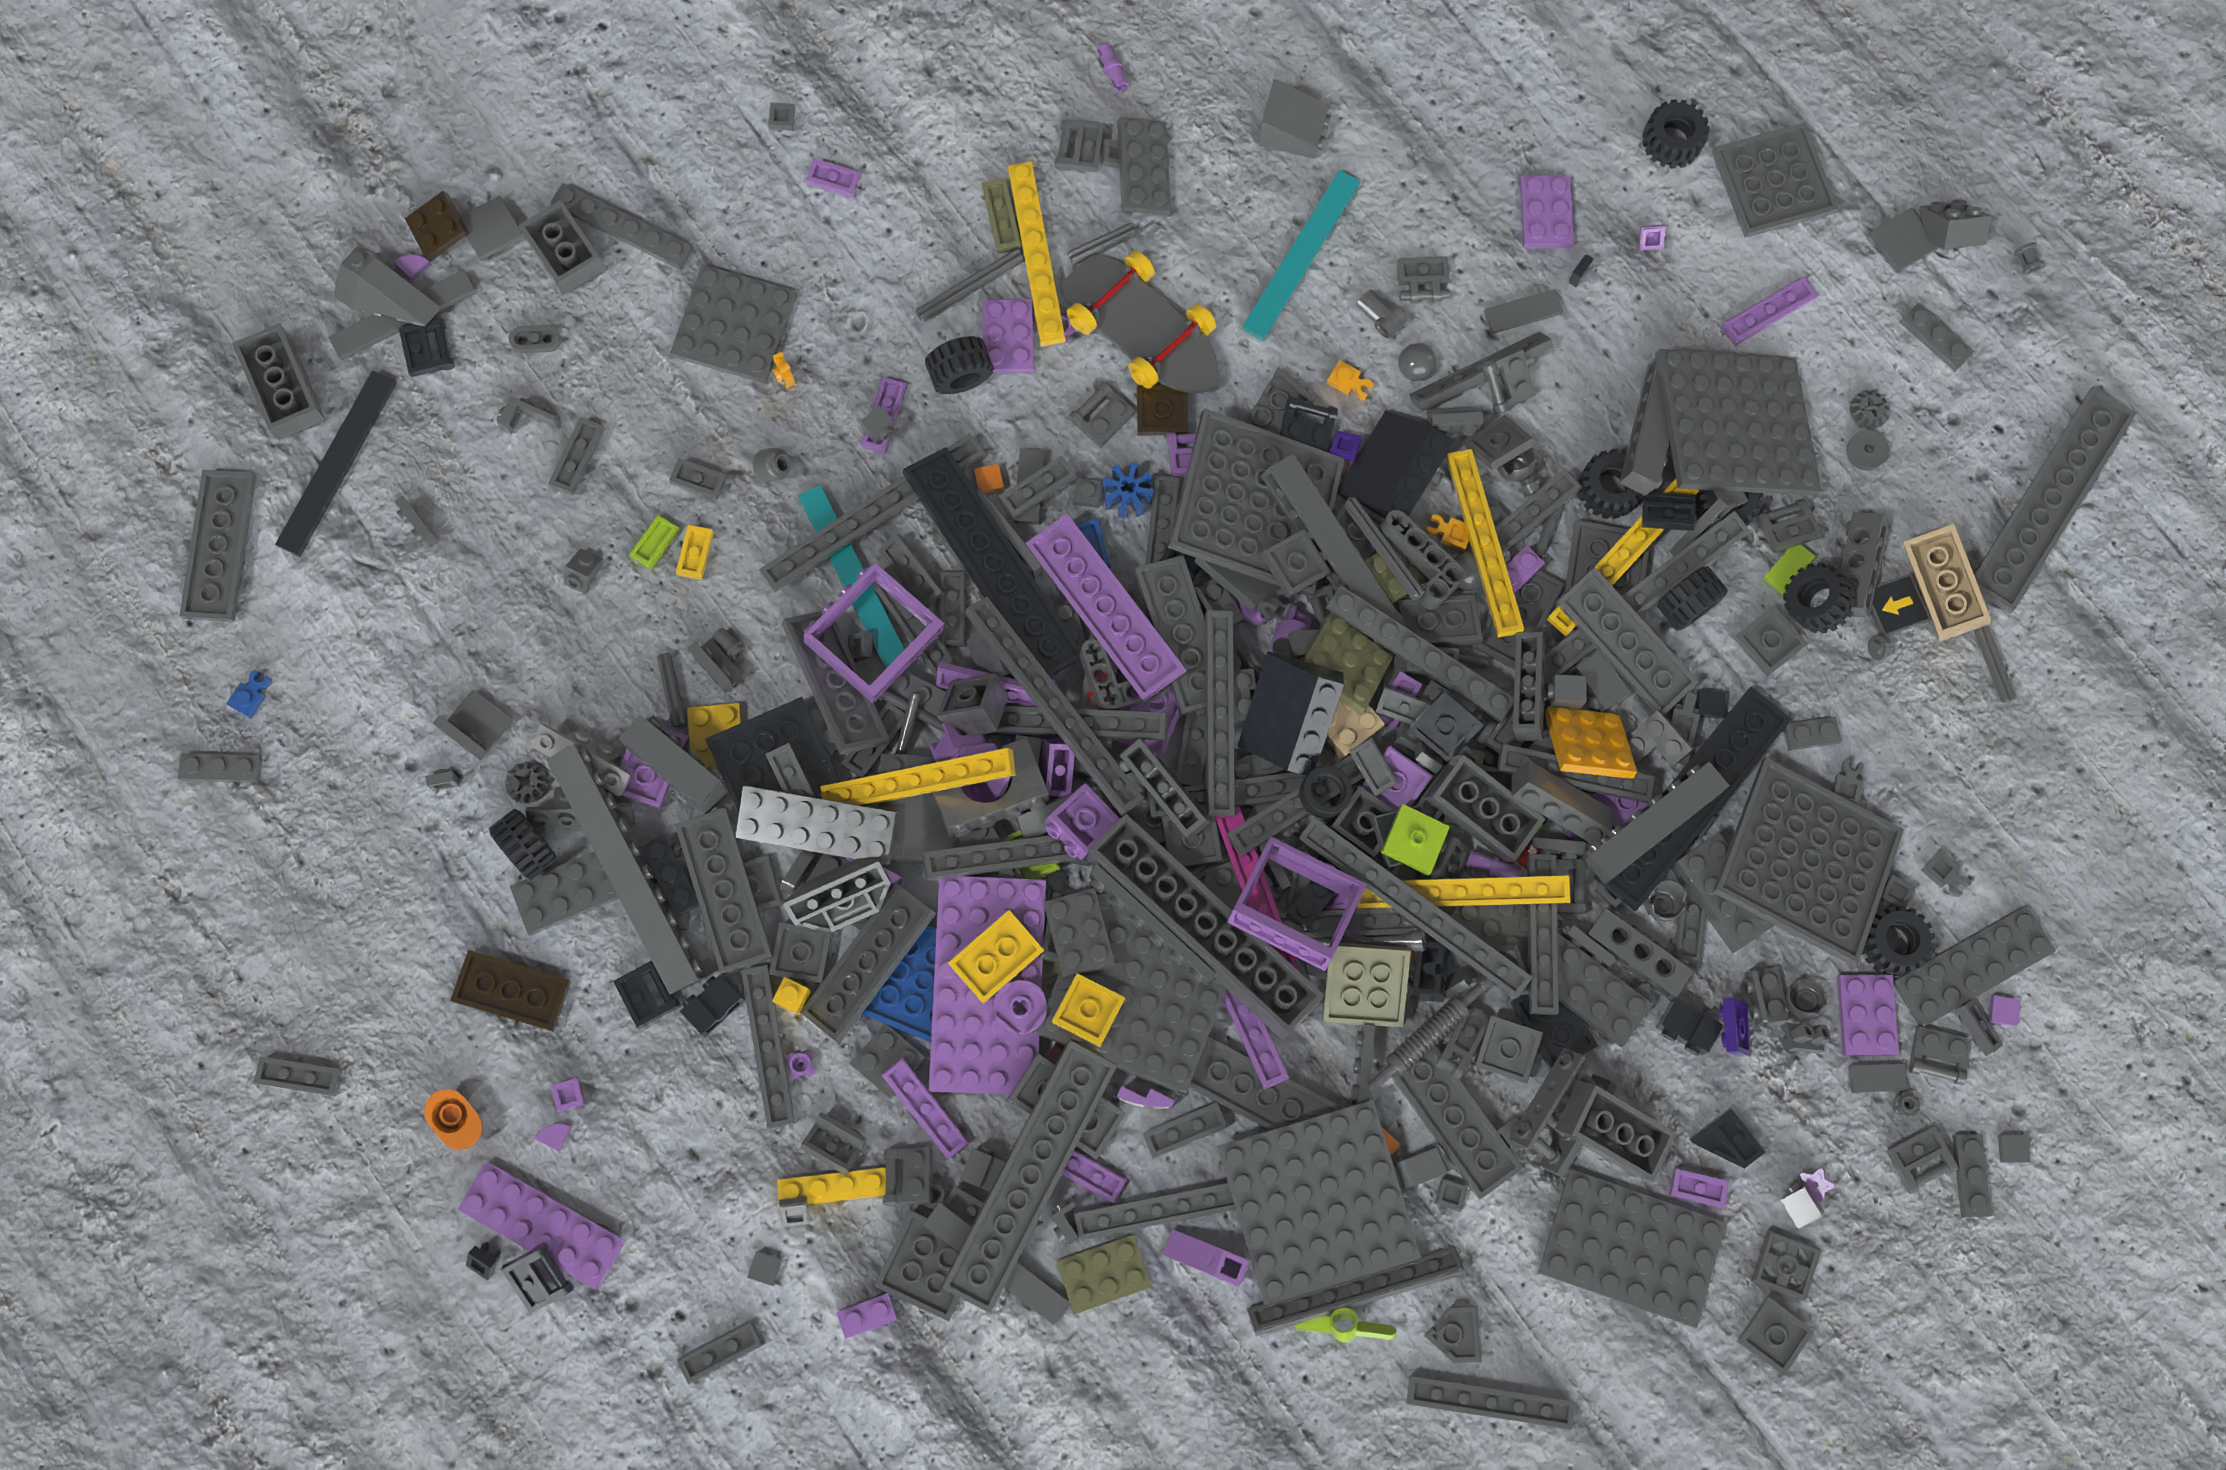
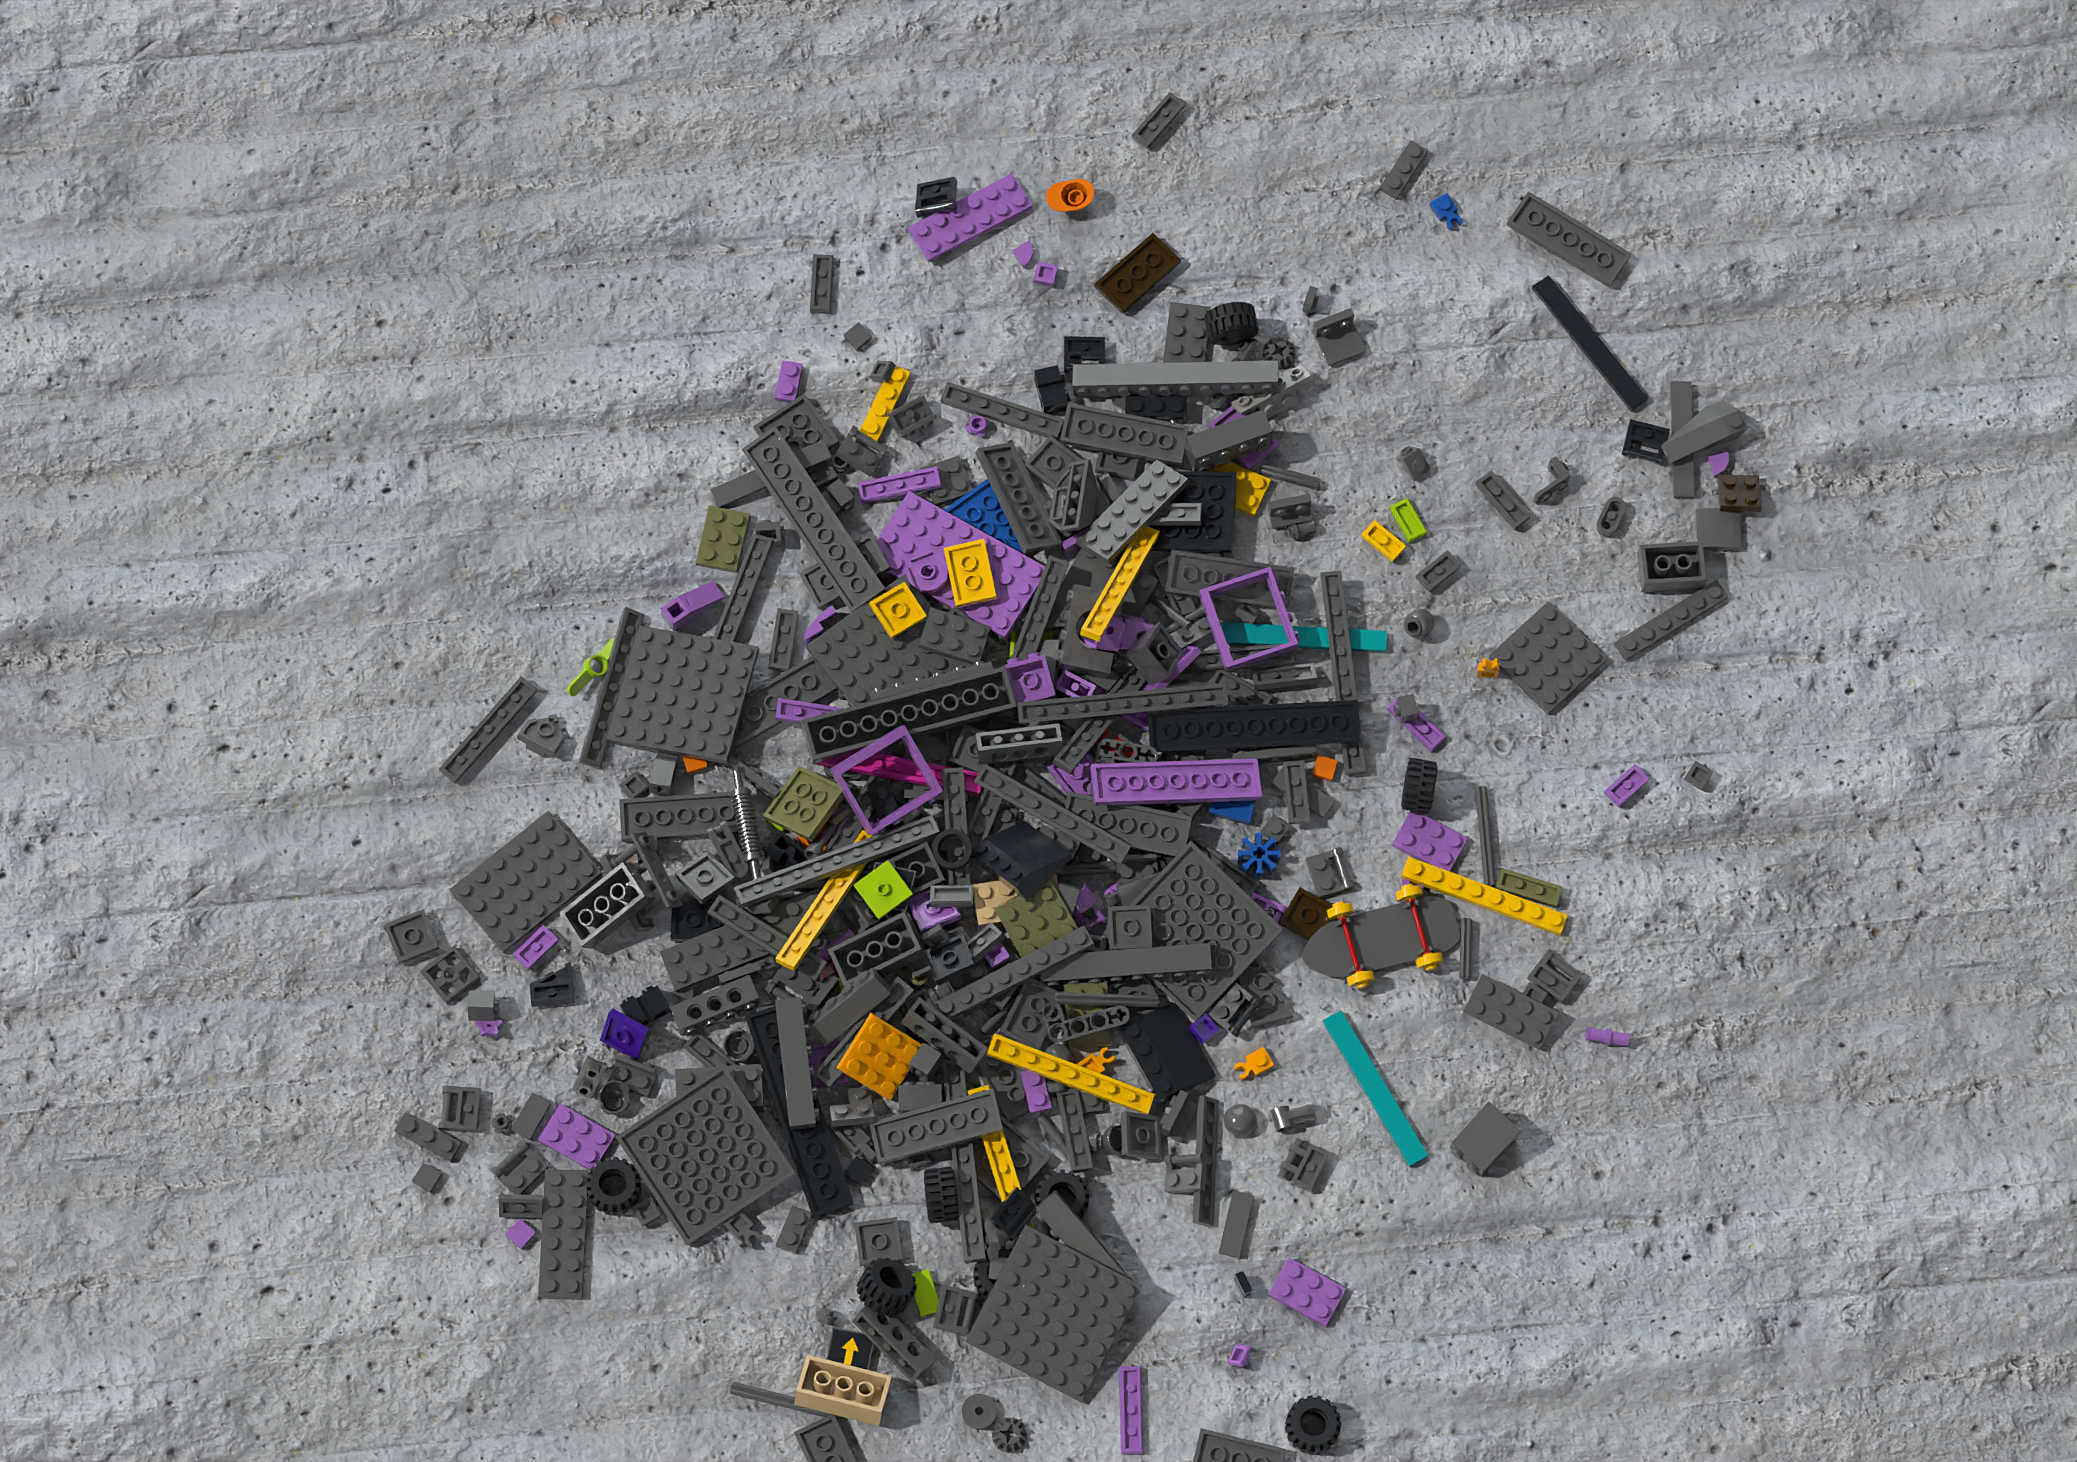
camera: 120 degrees right, 5 degrees down
dark grey brick [232,323,325,440] -> none
dark grey plate [394,495,439,547] -> none
black tile [466,1242,501,1281] -> none
yellow brick [772,977,812,1017] -> none
medium lavender tile [1062,1150,1127,1204] -> none
dark grey plate [1921,850,1972,897] -> none

